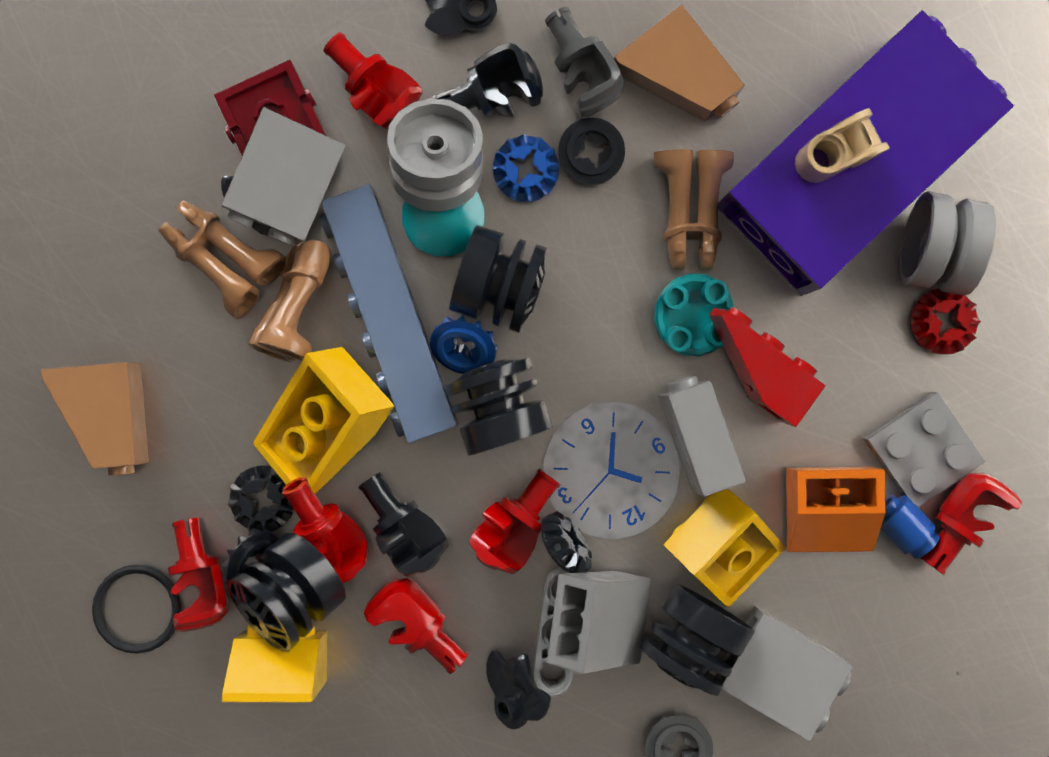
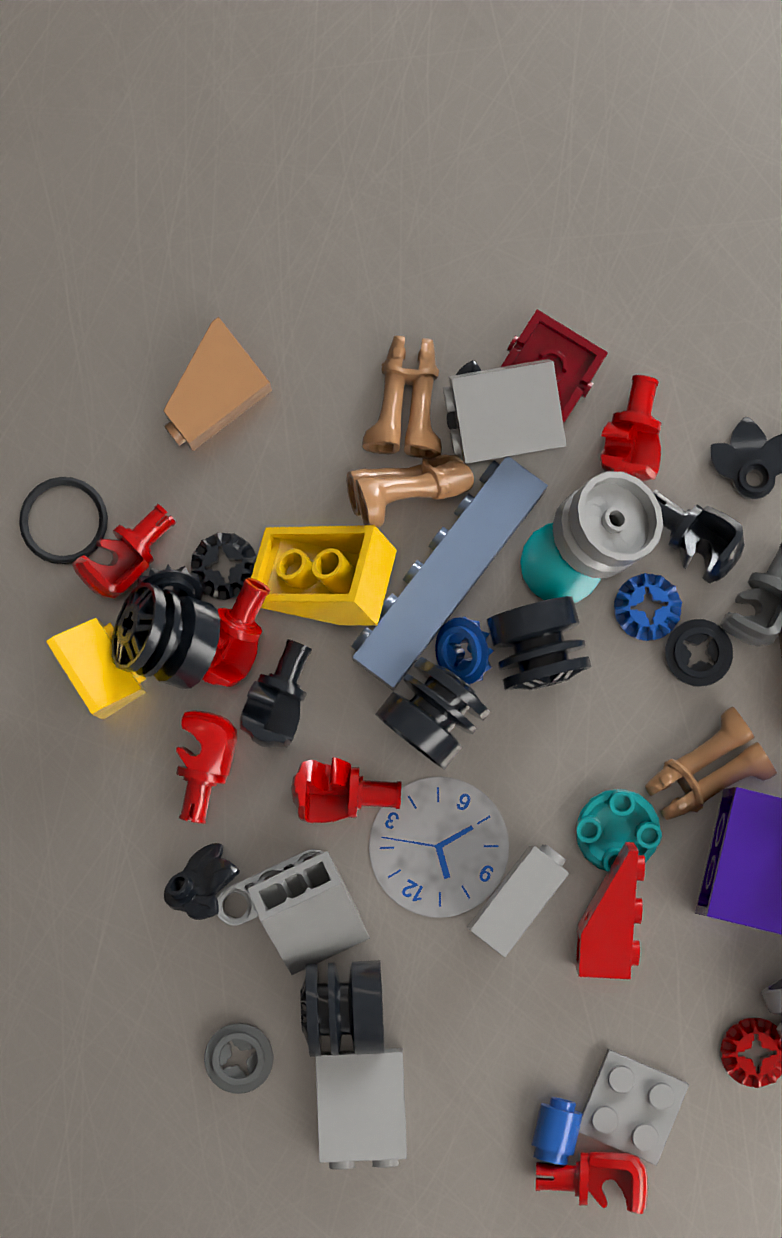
camera: 55 degrees right, 5 degrees down
black gear [541,511,592,573] -> none
yellow slope [663,489,786,608] -> none
orange slope [786,466,885,552] -> none

